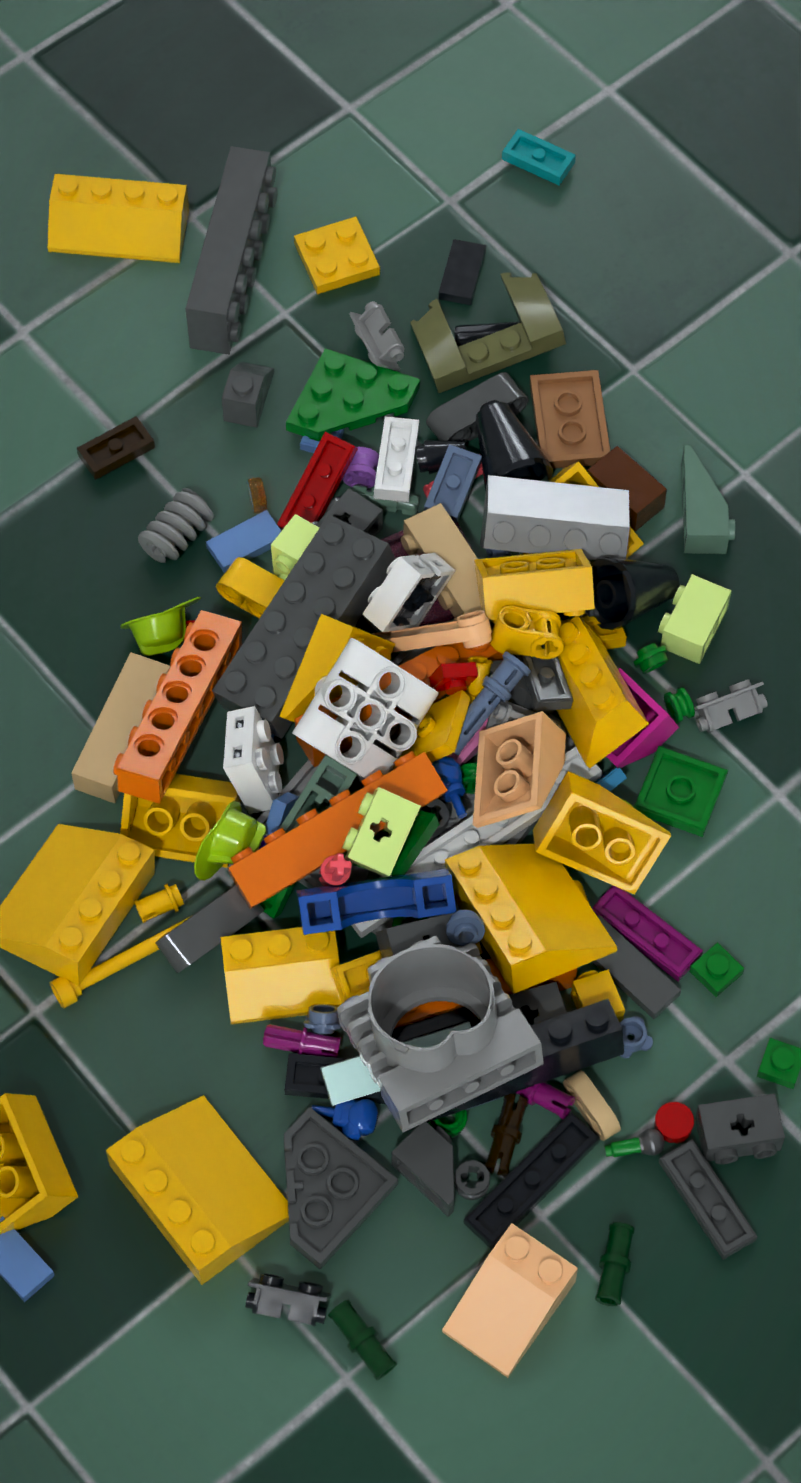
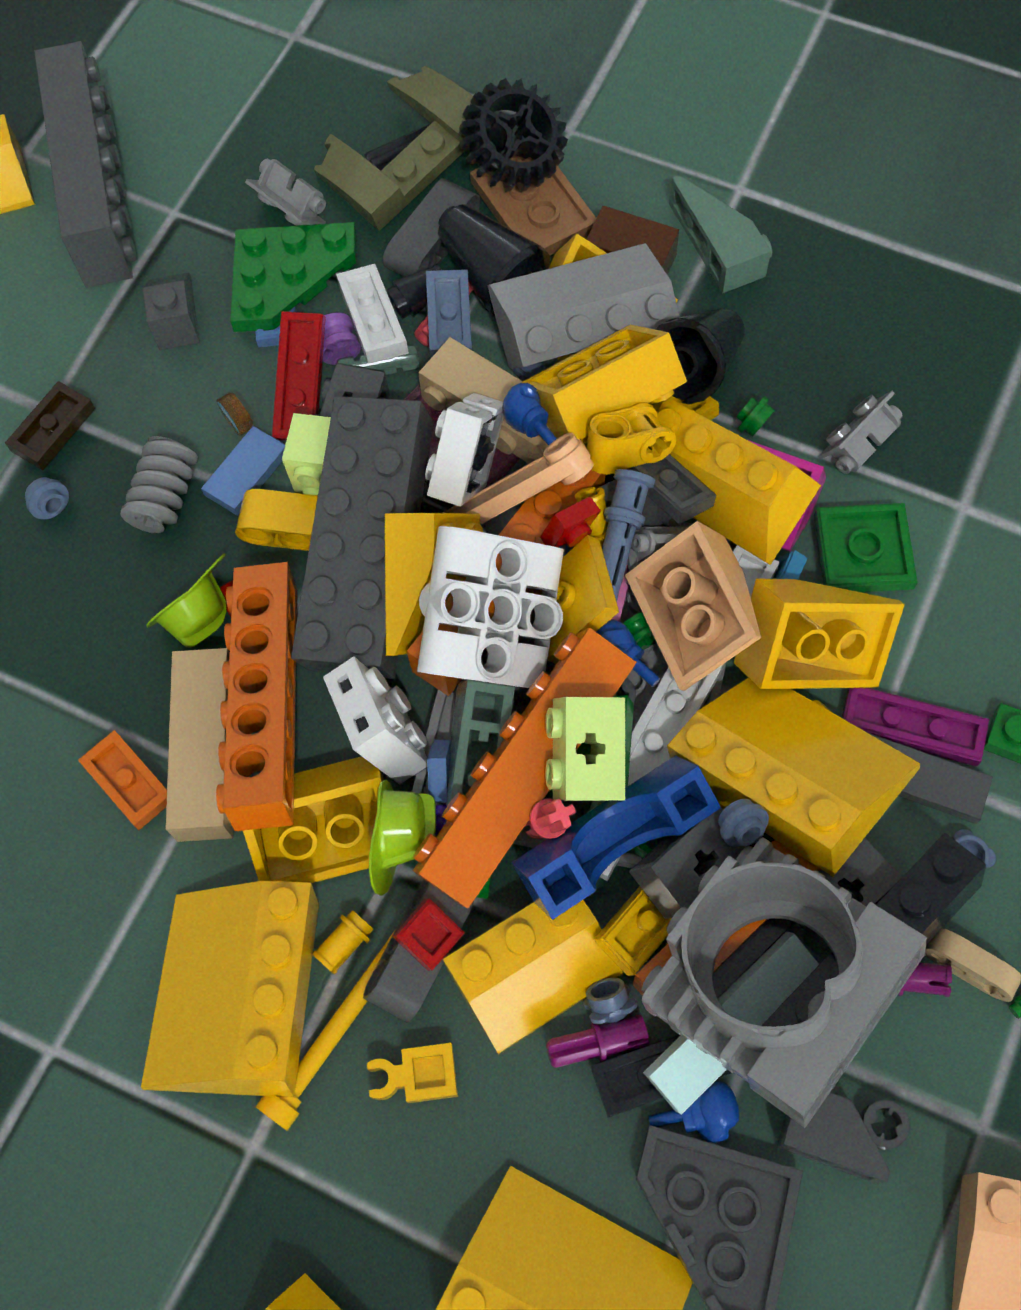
camera: 20 degrees left, 5 degrees up
yellow plate [294,216,380,294] -> none
black tile [438,239,486,305] -> none
black tile [464,1112,600,1249] -> none
dark brown pin [485,1094,528,1176] -> none
yellow brick [571,969,625,1023] -> none
yellowish green brick [658,574,732,664] -> none
green bush [664,687,695,724] -> none
none -> sand blue plate [25,477,69,520]
none -> orange plate [78,730,167,830]
none -> yellow plate [367,1043,458,1103]
none -> red tile [392,898,465,971]
none -> black gear [459,78,568,193]
none -> blue piece [502,383,557,445]

